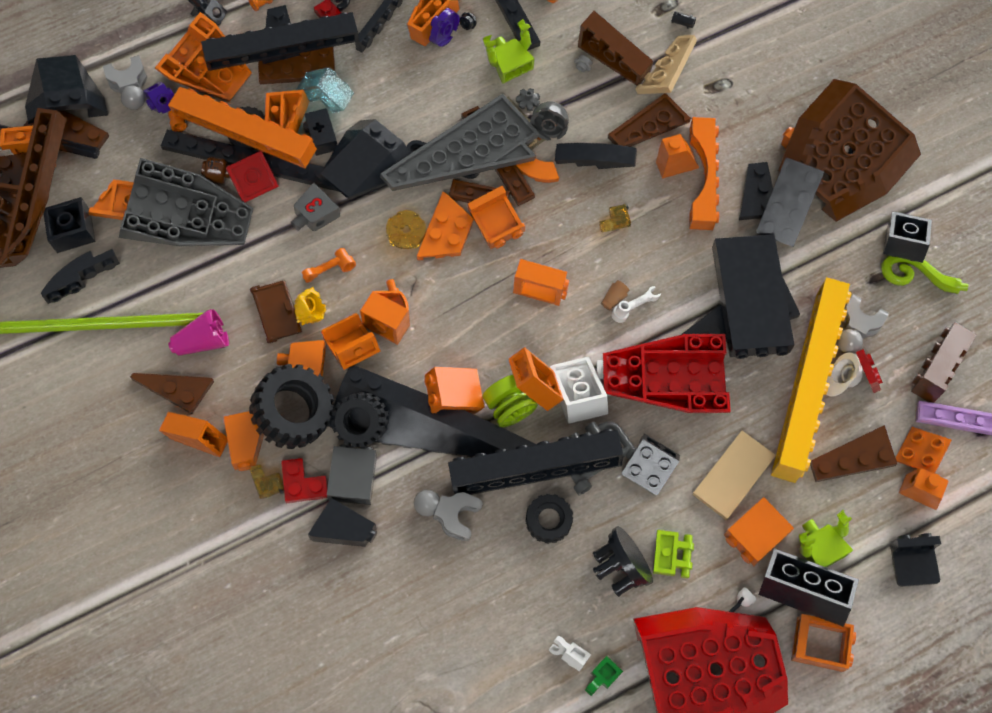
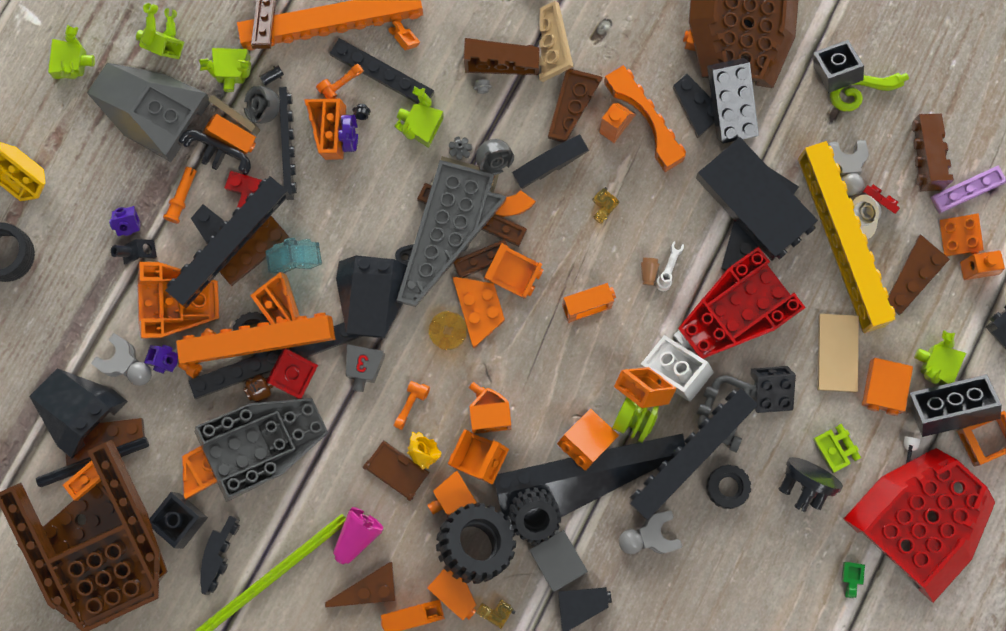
camera: 30 degrees left, 10 degrees up
red plate [281,458,328,504] -> none
black brick [302,108,337,156] -> none
white plate [549,636,591,672] -> none

